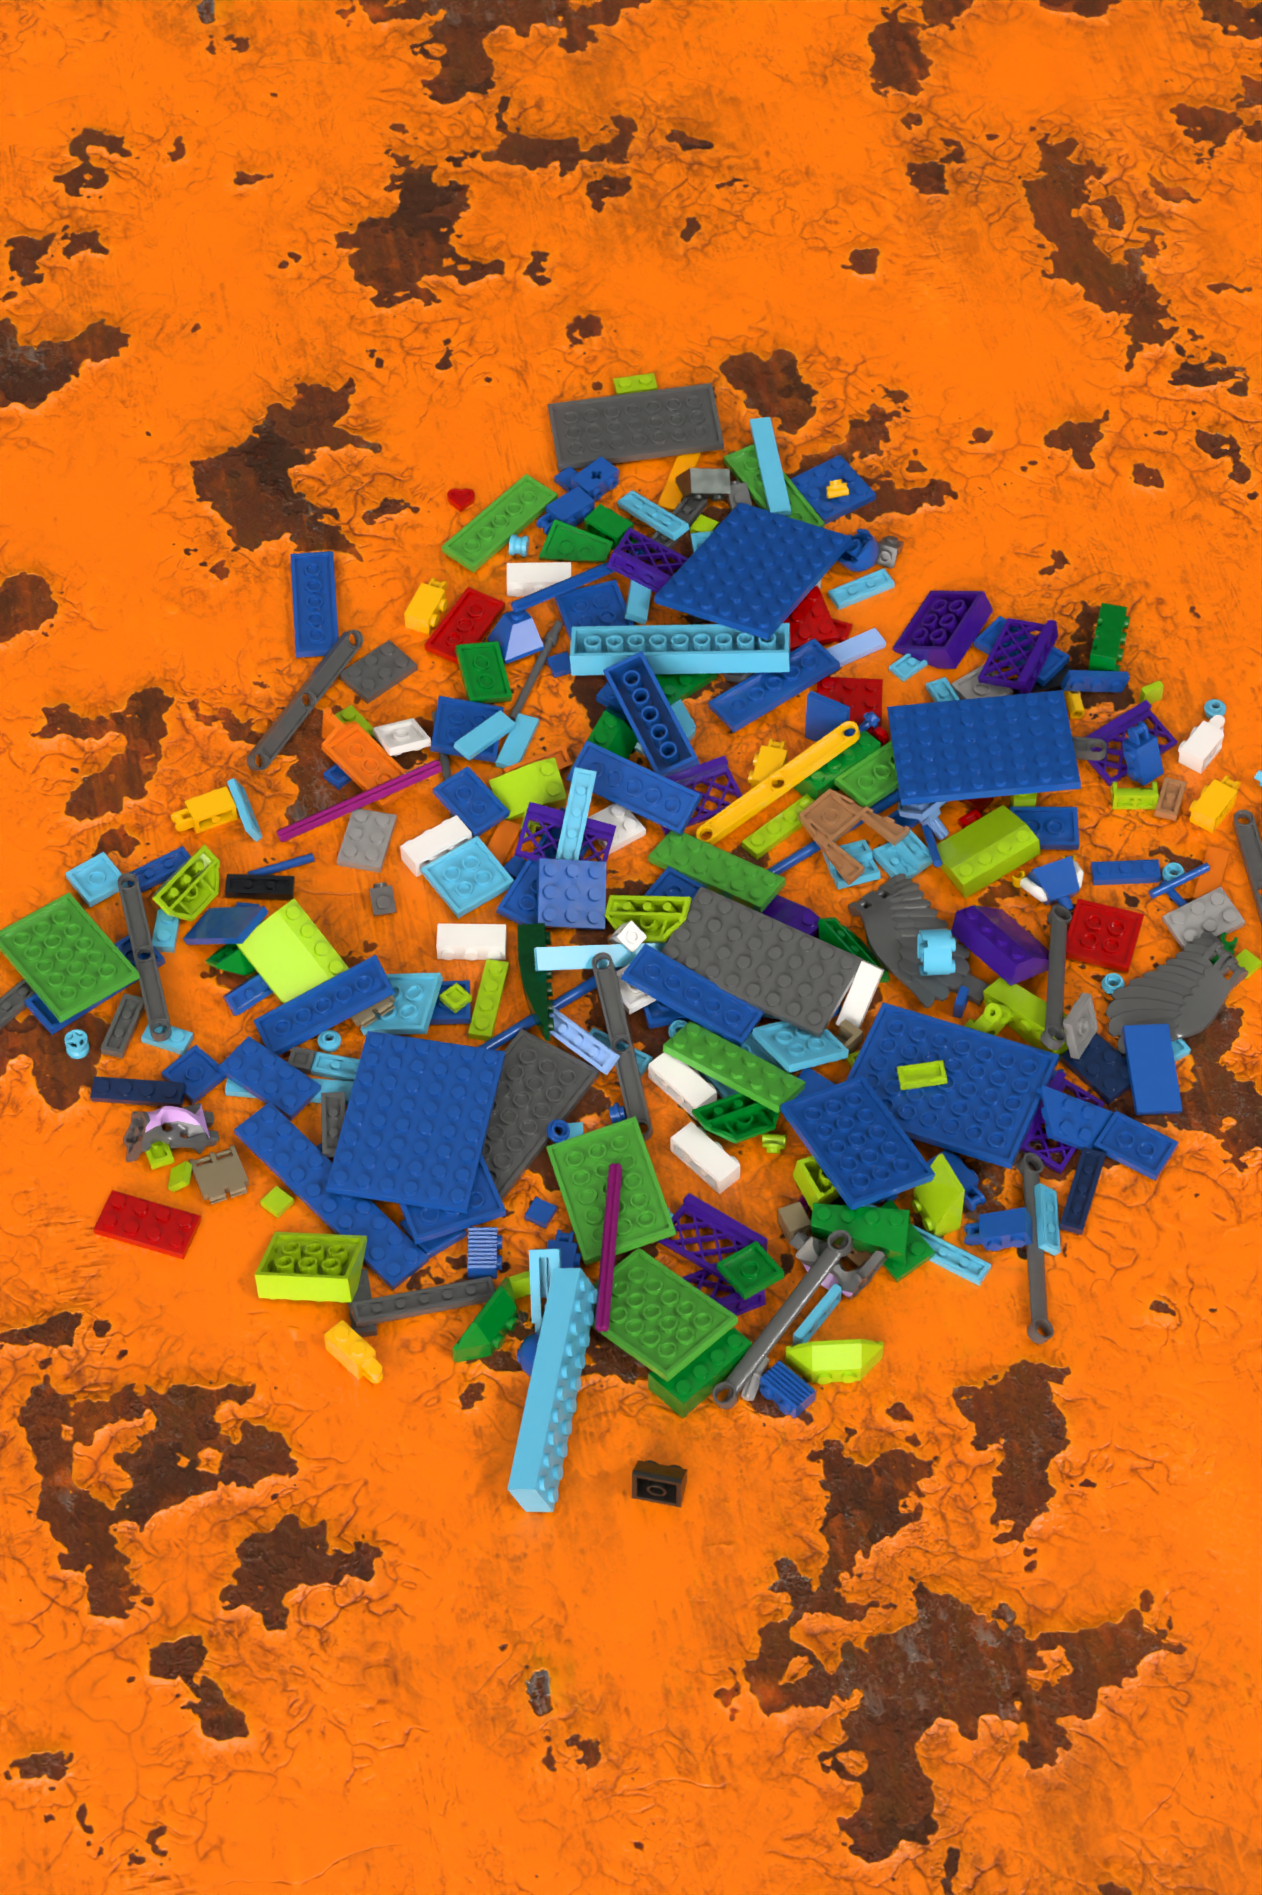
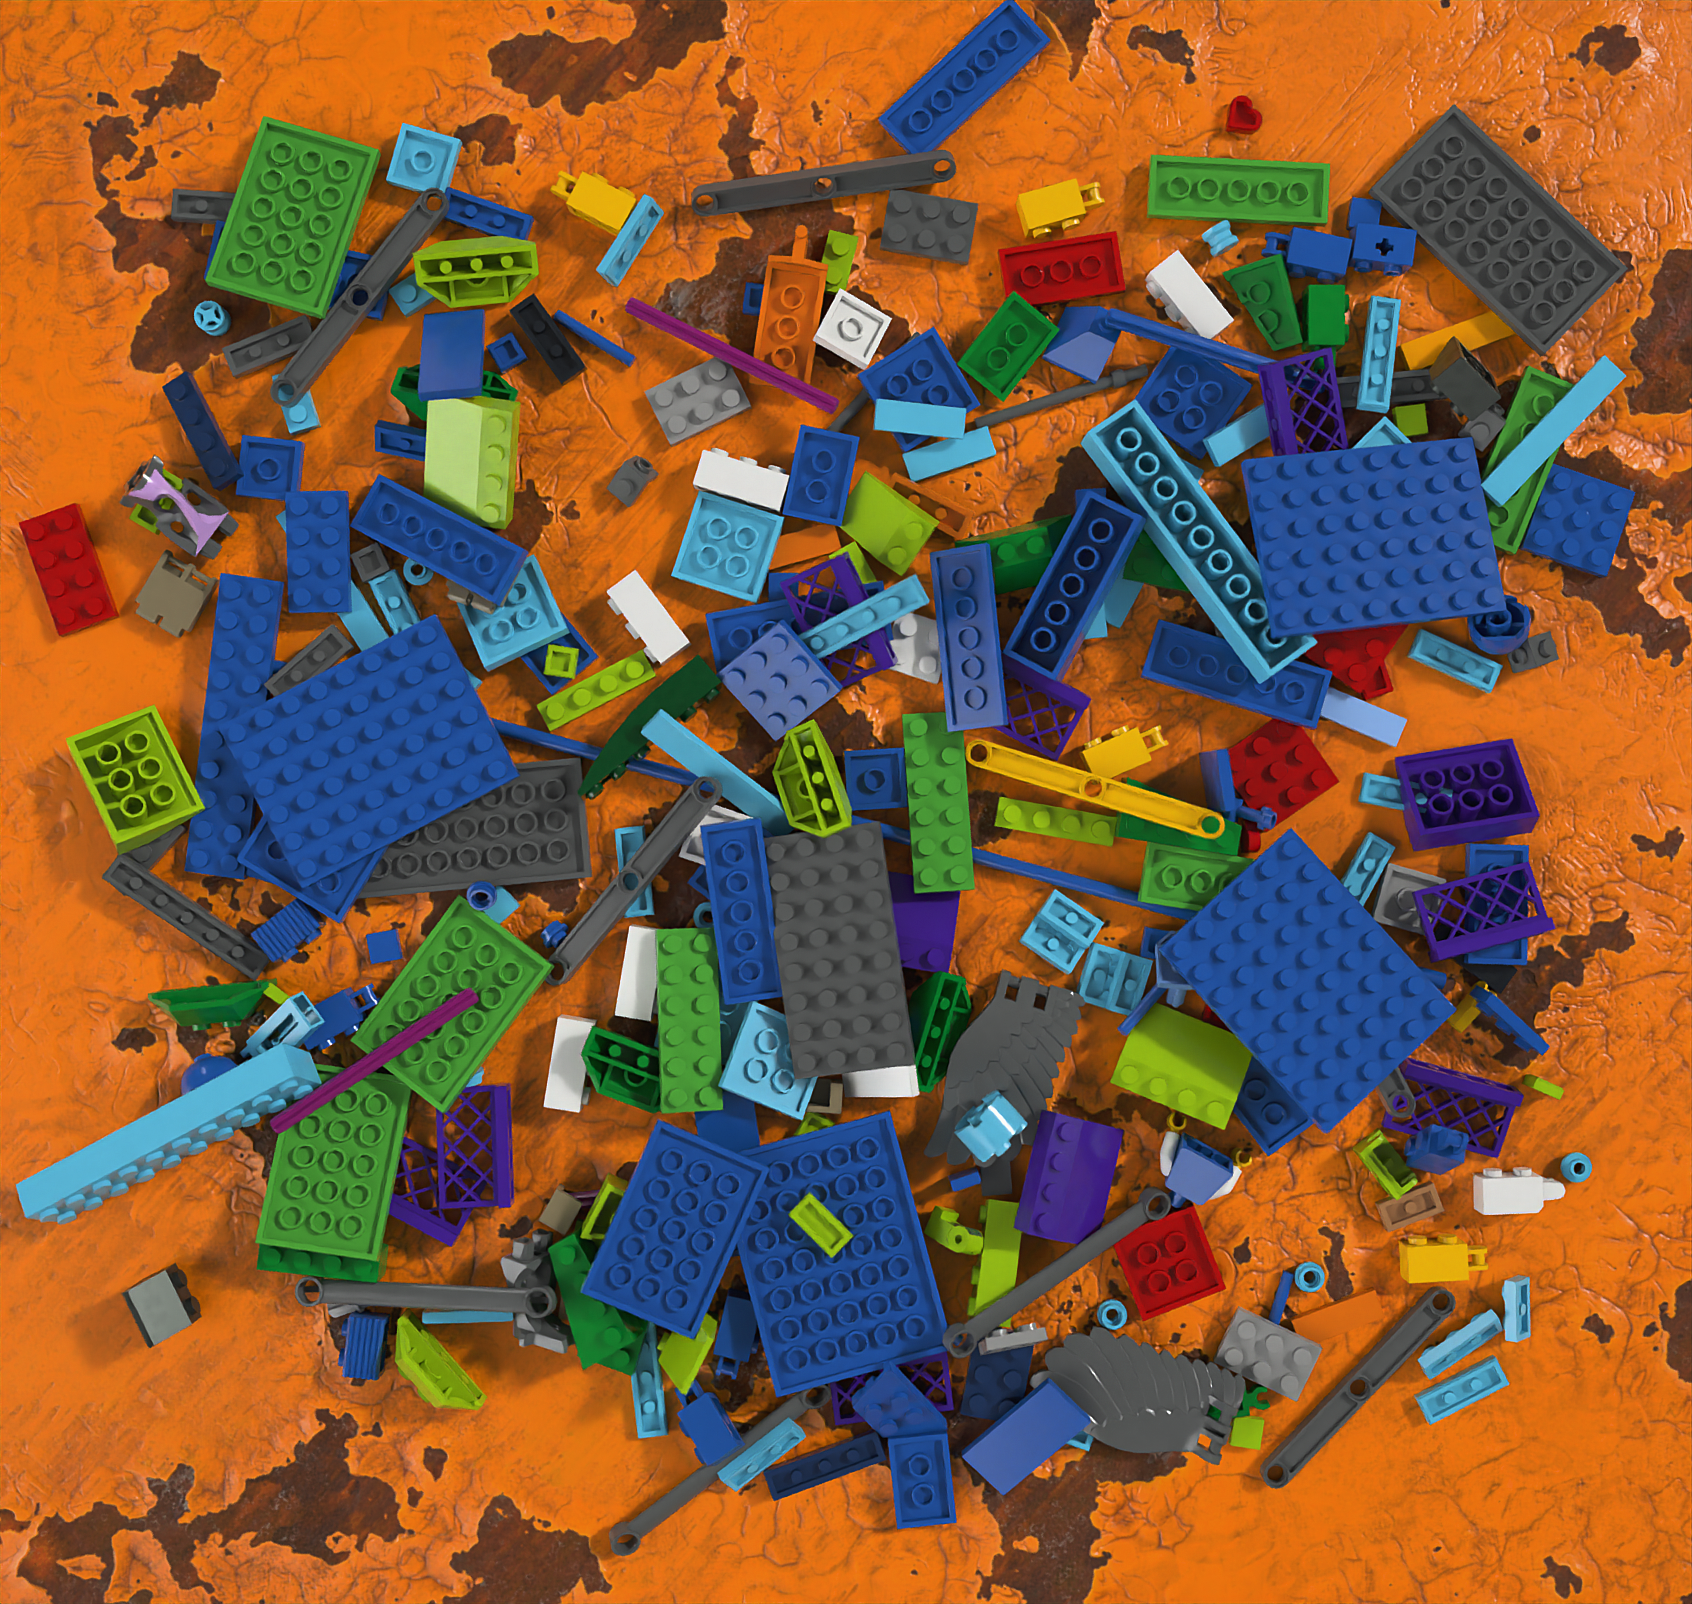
camera: 55 degrees right, 35 degrees up
lime tile [168,1161,192,1192] -> none
lime tile [260,1186,294,1218] -> none
yellow brick [324,1320,383,1383] -> none
blue tile [547,652,571,678] -> none
light blue tile [550,1008,620,1075] -> none
white bracket [608,921,646,952] -> none
lime plate [613,373,658,395] -> none
green plate [717,1241,784,1300] -> none
lime plate [762,1133,787,1154] -> none
medium nougat wing [798,789,911,885] -> none
yellow plate [826,479,849,499] -> none
green wedge [1088,603,1130,671] -> none
blue plate [1090,859,1161,885] -> none
blue bar [1149,863,1210,899] -> none

